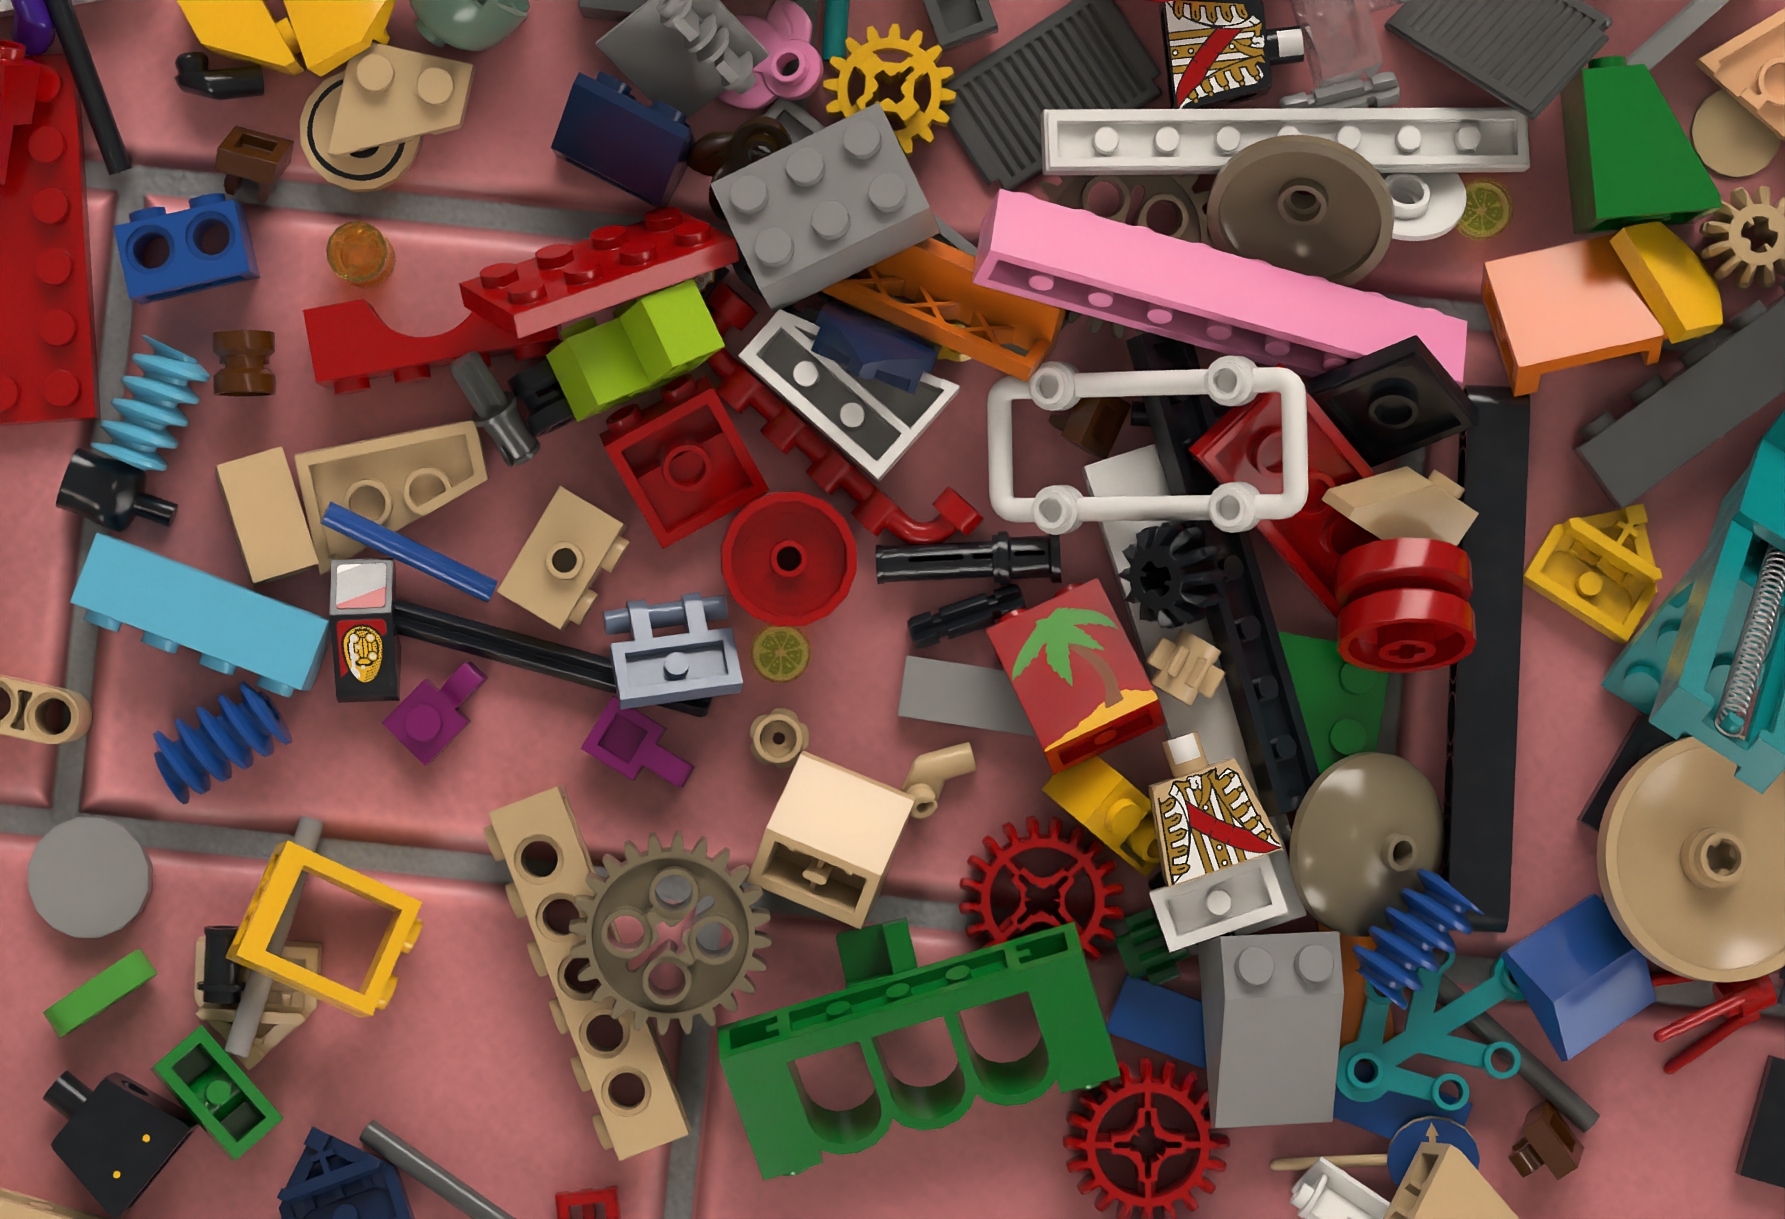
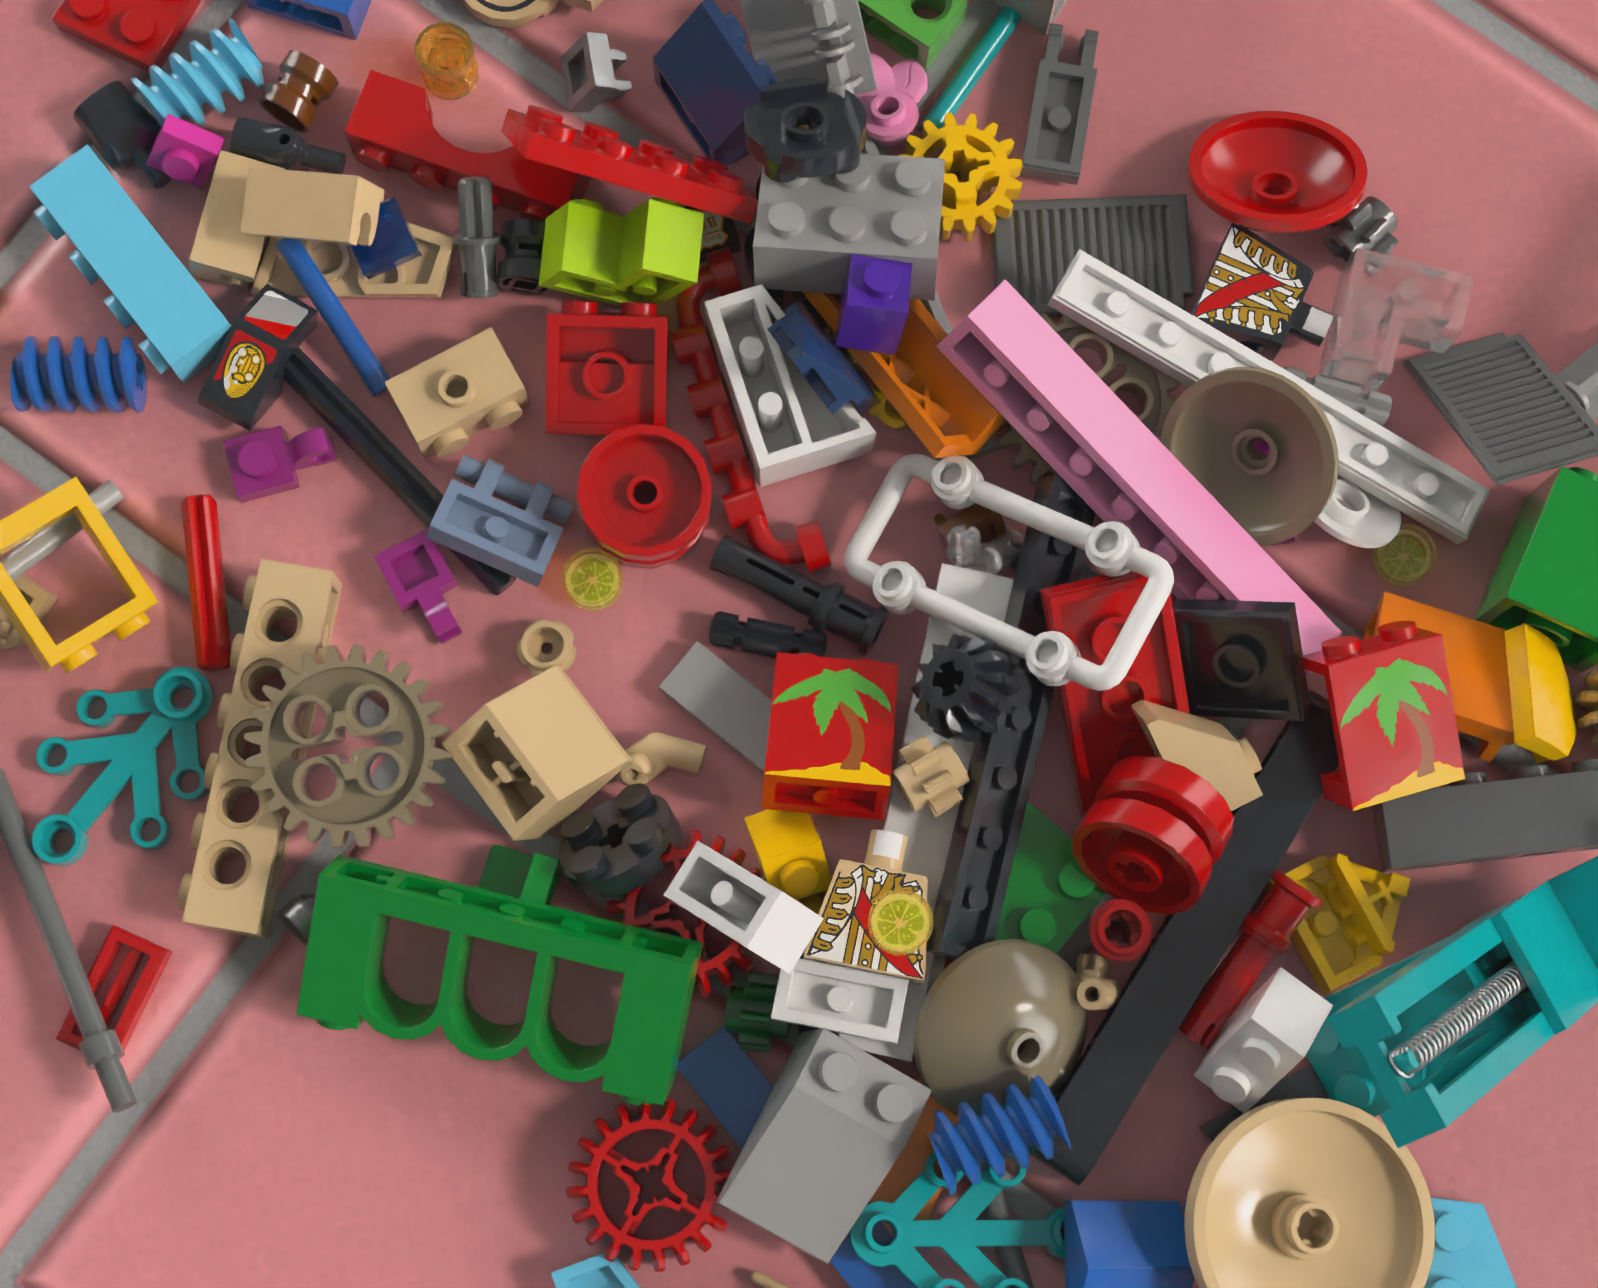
camera: 20 degrees right, 10 degrees down
none -> teal plant [32,666,213,866]
none -> dark pink plate [146,114,224,189]
none -> red axle [181,494,231,671]
none -> black piece [230,117,346,174]
none -> tan hinge [240,167,385,246]
none -> flat silver hinge [277,893,316,946]
none -> clear blue plate [350,197,422,280]
none -> black plate [559,783,682,898]
none -> flat silver tile [560,32,632,113]
none -> white brick [664,841,824,974]
none -> black plate [744,78,867,183]
none -> dark purple brick [835,254,912,355]
none -> clear yellow tile [868,889,933,956]
none -> clear arm [946,525,1024,574]
none -> tan arm [1075,953,1121,1010]
none -> red cone [1089,899,1152,962]
none -> red pin [1178,869,1323,1049]
none -> white brick [1193,967,1333,1113]
none -> panel [1300,621,1465,811]

